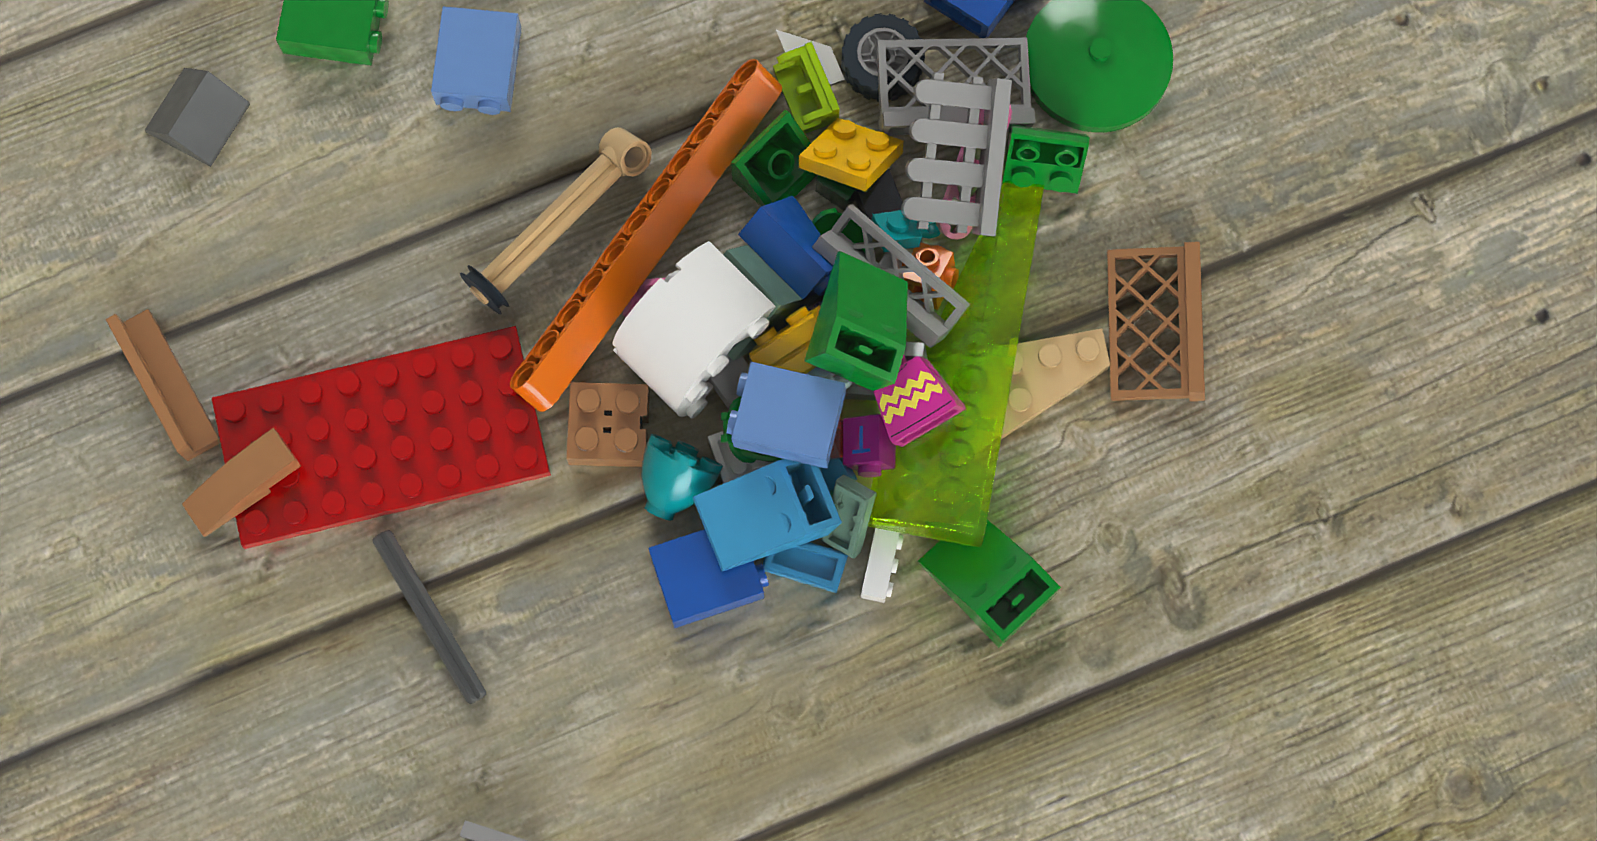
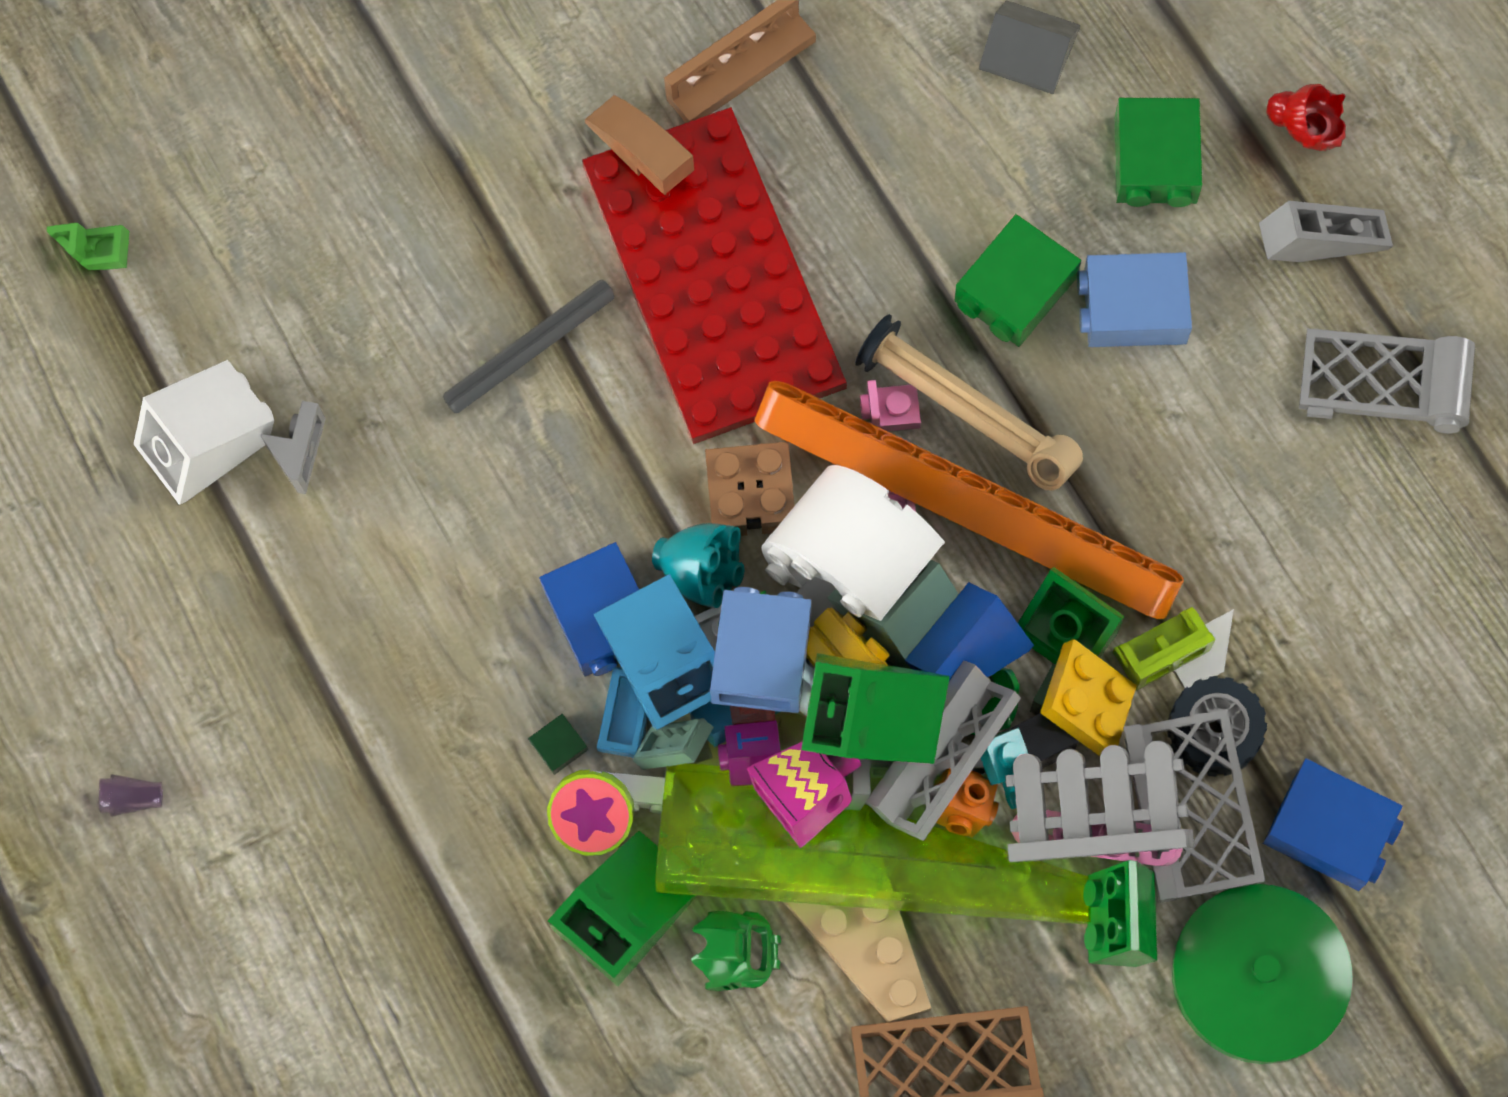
camera: 90 degrees right, 5 degrees down
none -> dark green tile [528,713,589,775]
none -> tile [547,769,634,856]
none -> green helmet [691,911,781,991]
none -> bright pink bracket [860,380,921,431]
none -> green brick [954,214,1082,347]

